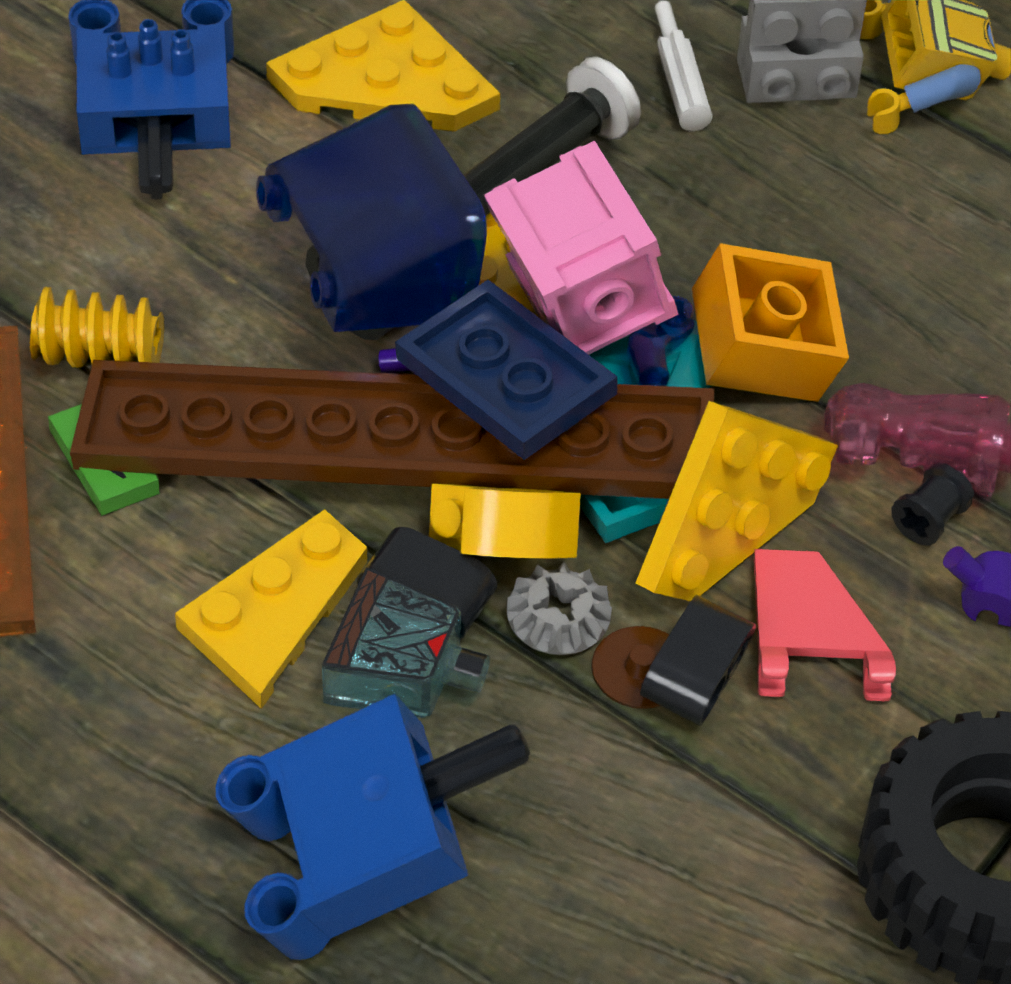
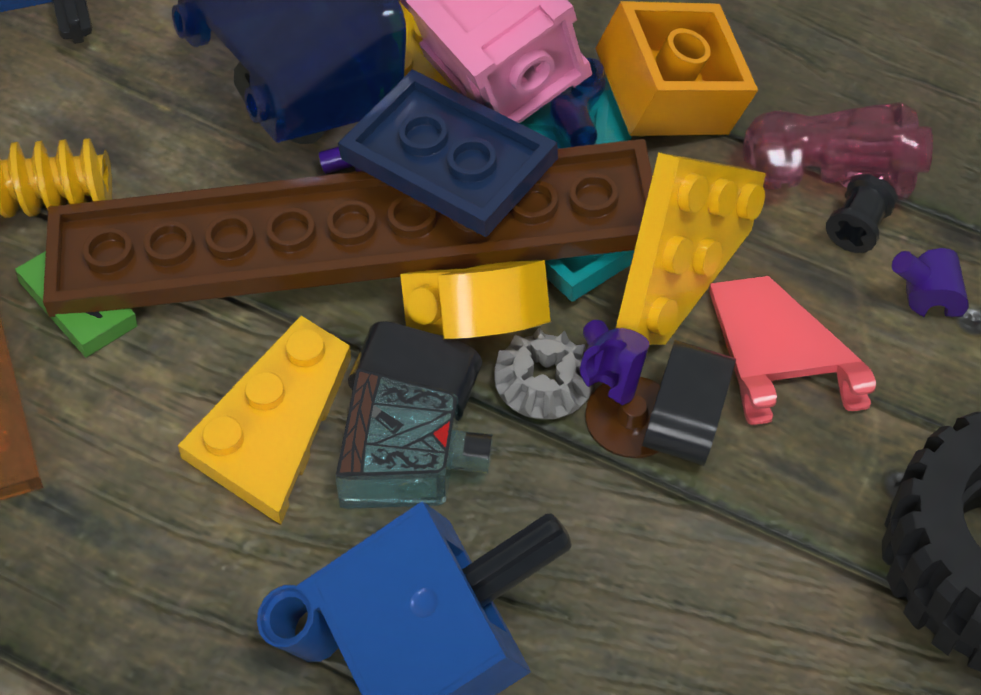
camera: 10 degrees left, 5 degrees up
none -> dark purple piece [580,320,649,405]

